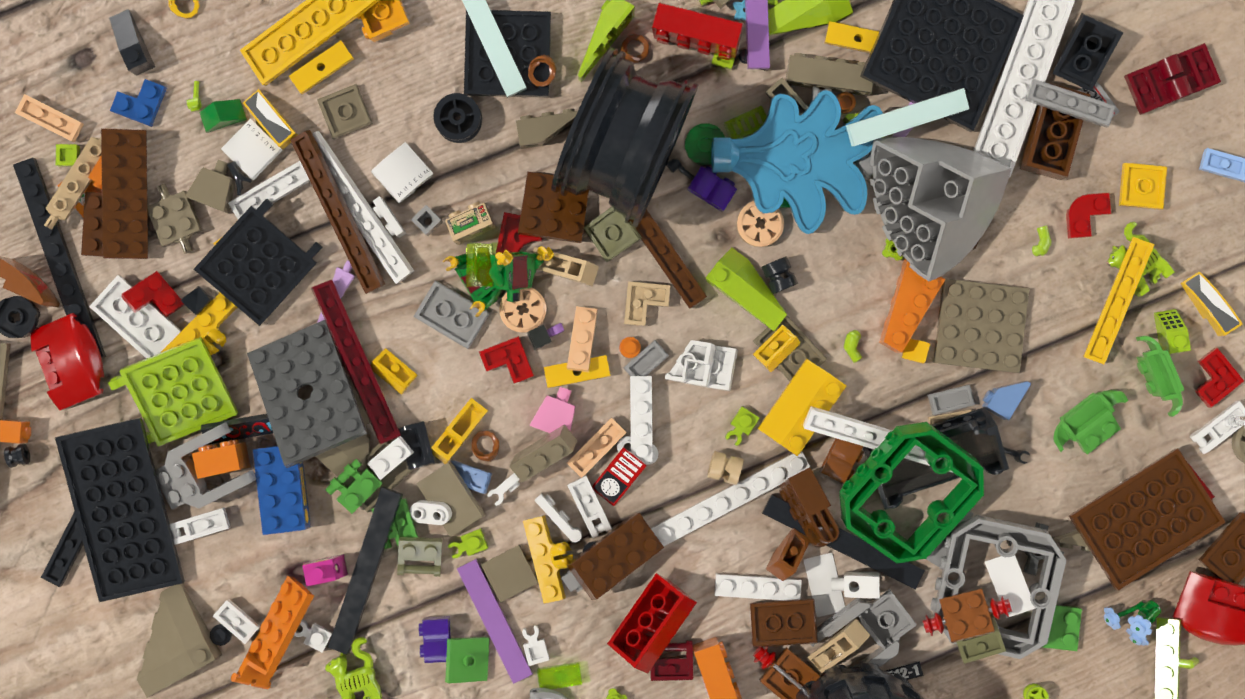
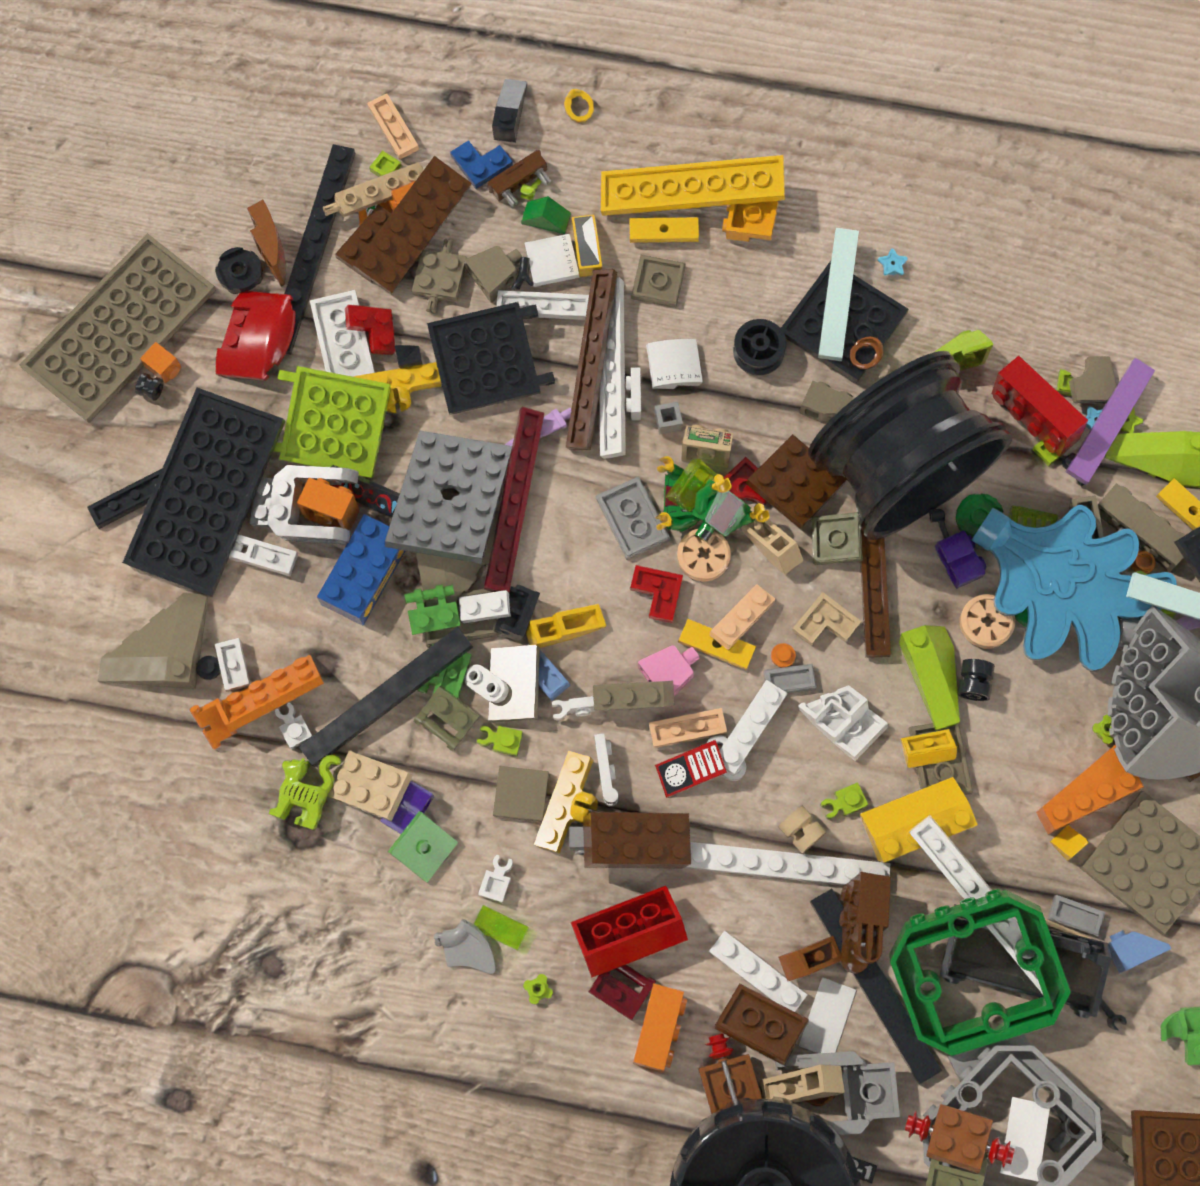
camera: 35 degrees right, 15 degrees down
dark pink torso [302,554,348,586] -> none
yellow slope [370,348,418,394] -> none
medium lavender tile [457,558,533,684] -> none
dark orange piece [472,431,500,462] -> none
pearl dark grey piece [527,323,565,351] -> none
white plate [567,475,612,538] -> none
dark orange piece [620,34,649,64] -> none
dark orange brick [819,438,864,484] -> none
white torso [831,571,880,599] -> none
lime arm [844,330,862,363] -> none
none -> tan plate [328,751,413,821]
none -> reddish brown piece [487,150,551,207]

